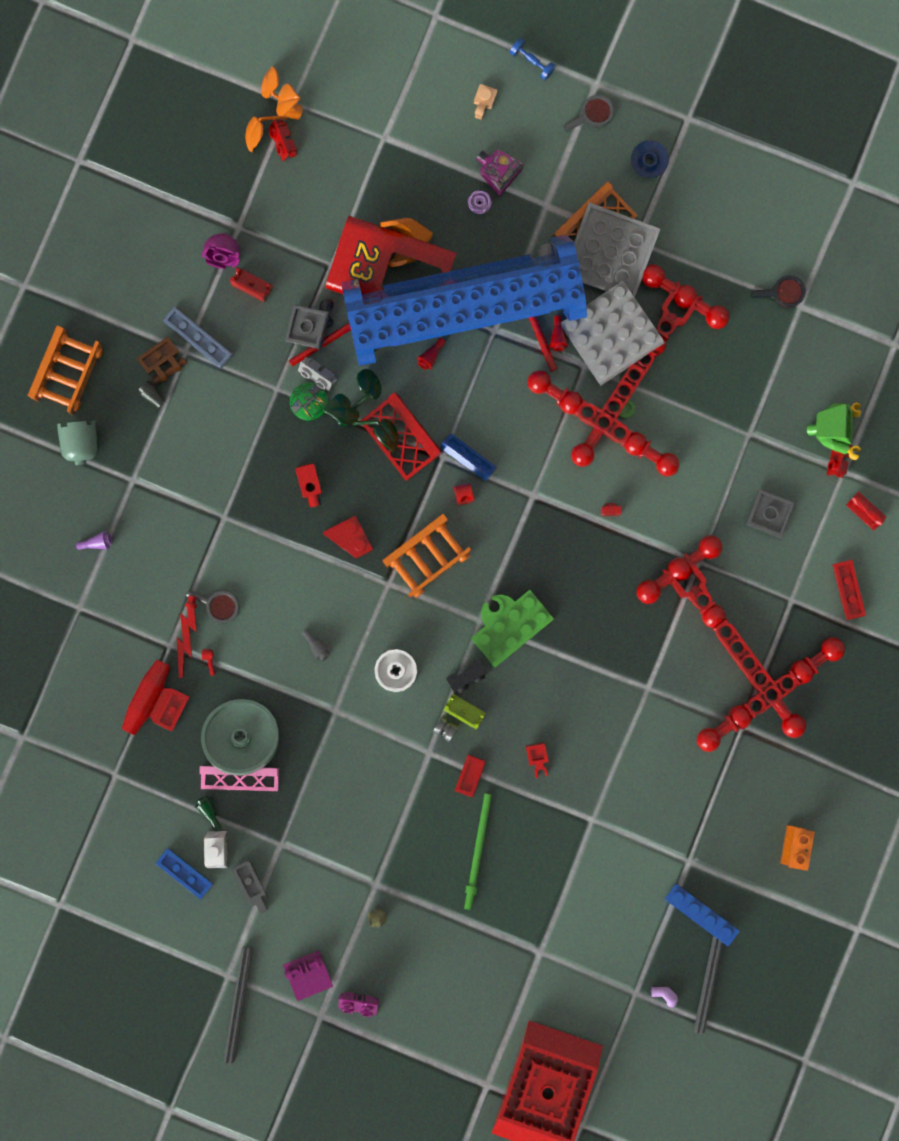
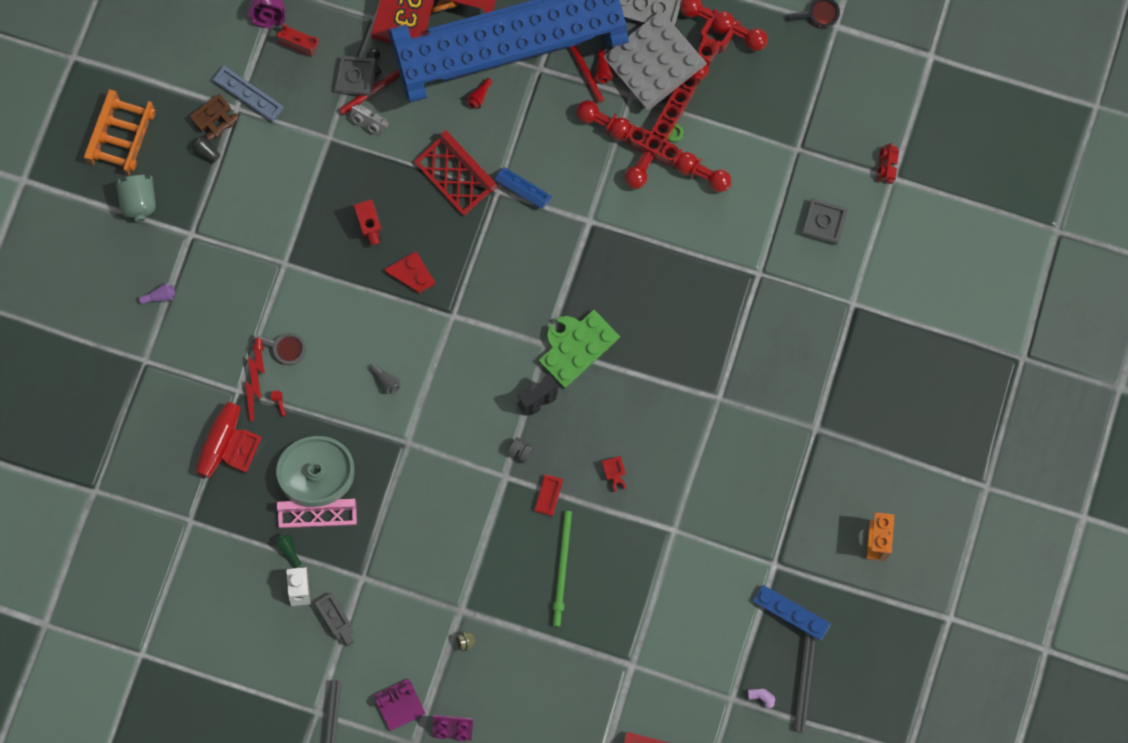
camera: 10 degrees left, 10 degrees down
blue plate [155,848,213,900] -> none
green dish [290,383,328,421] -> none
dark green plant [324,369,398,452] -> none
white wheel [374,649,418,692] -> none
orange fence [382,514,471,598] -> none
lime hinge [443,694,486,730] -> none
red leg [453,483,474,506] -> none
red plate [601,503,622,516] -> none
red piece [636,535,845,752] -> none
bright green torso [807,402,862,460] -> none
red plate [832,560,866,620] -> none
red hinge [846,491,886,531] -> none

